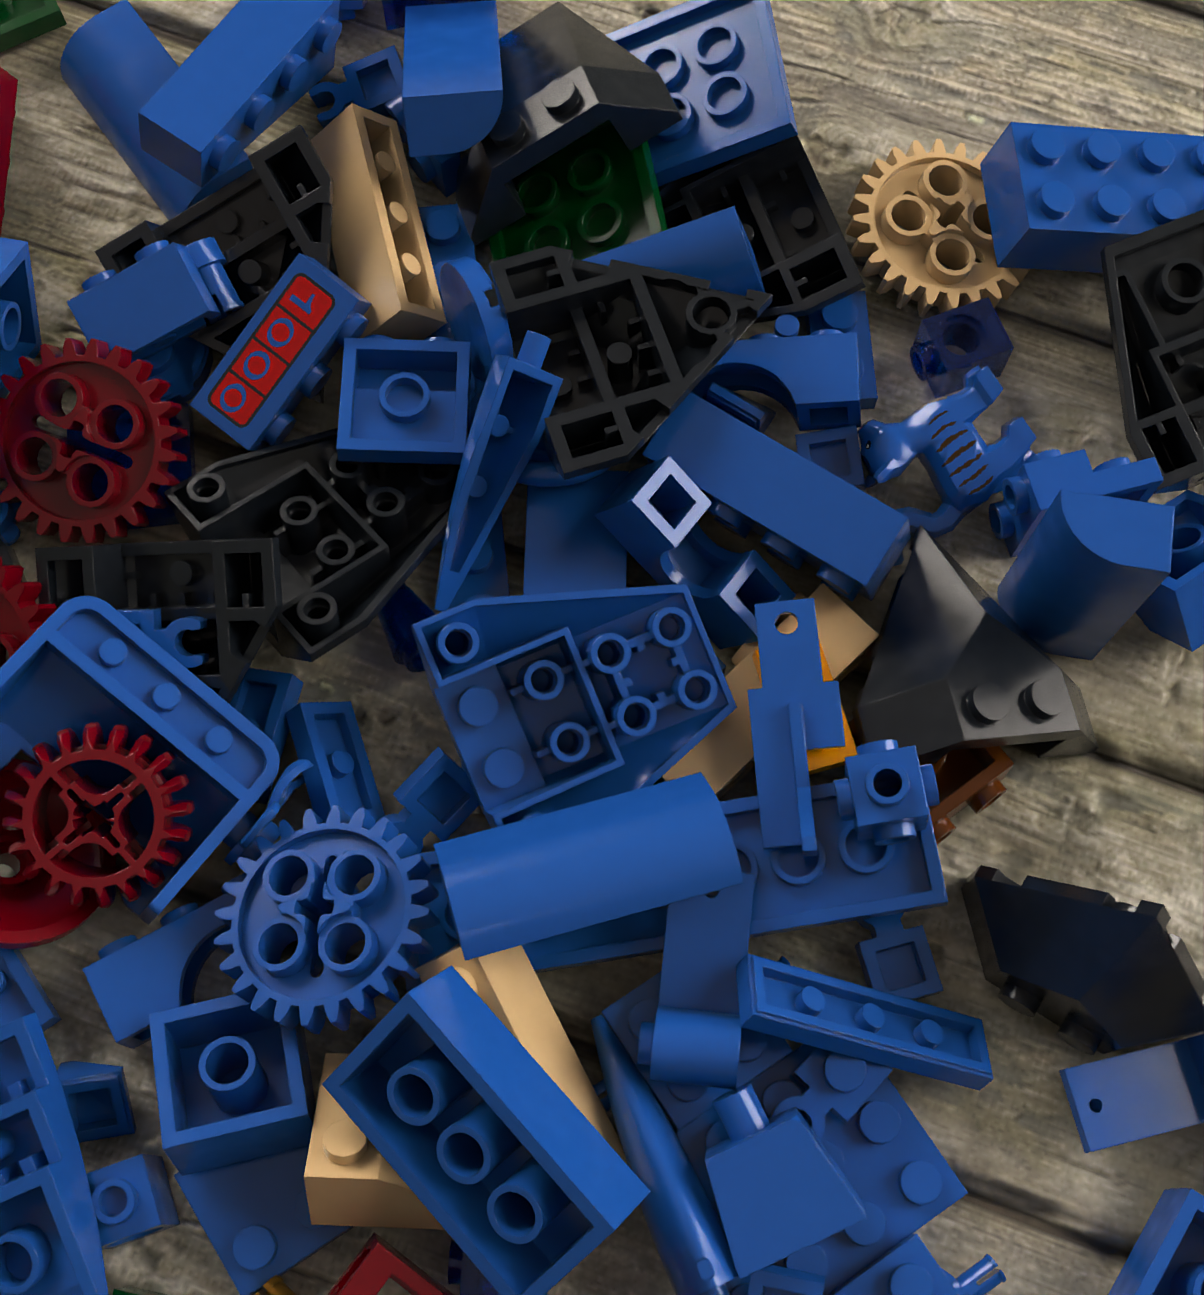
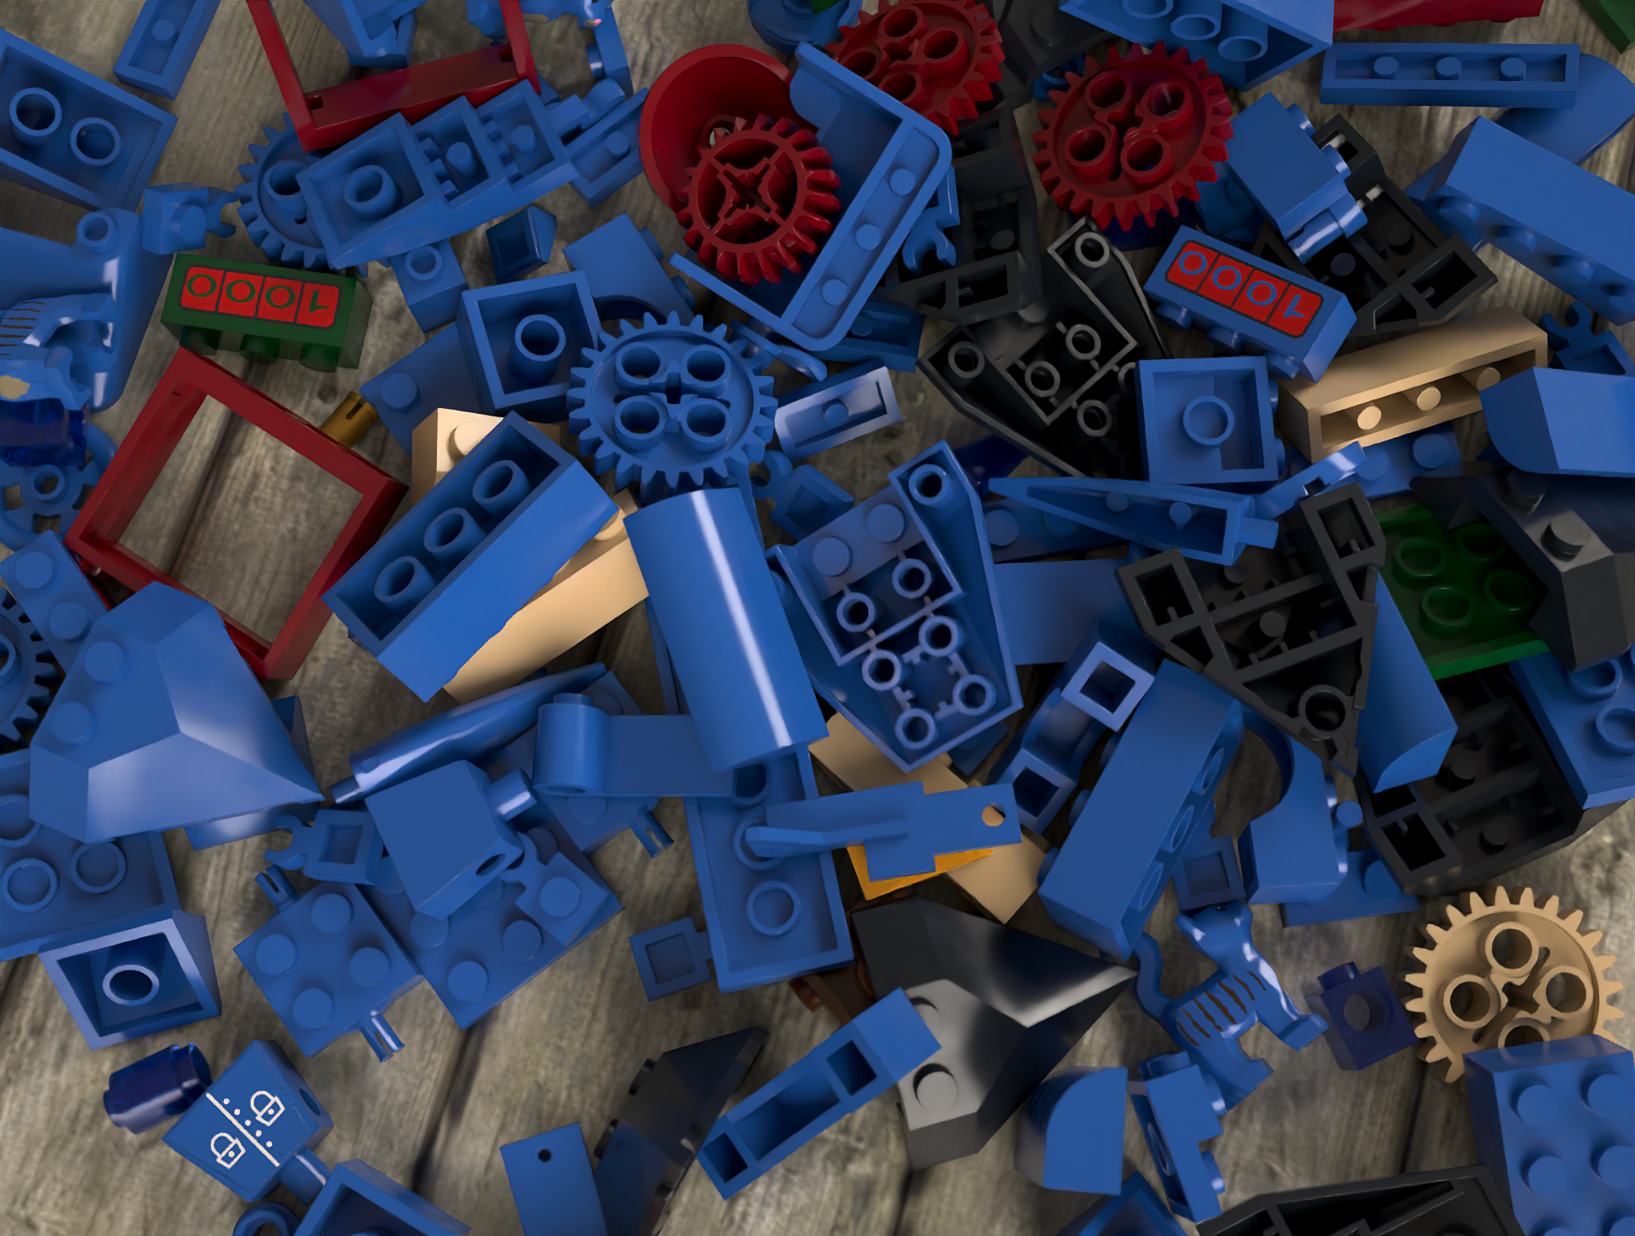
camera: 90 degrees right, 5 degrees up
blue slope [706,382,776,434] -> none
blue tile [736,953,993,1091] -> none
blue brick [834,739,940,846] -> none
none -> blue arch [696,987,942,1201]
none -> blue plate [1320,42,1580,109]

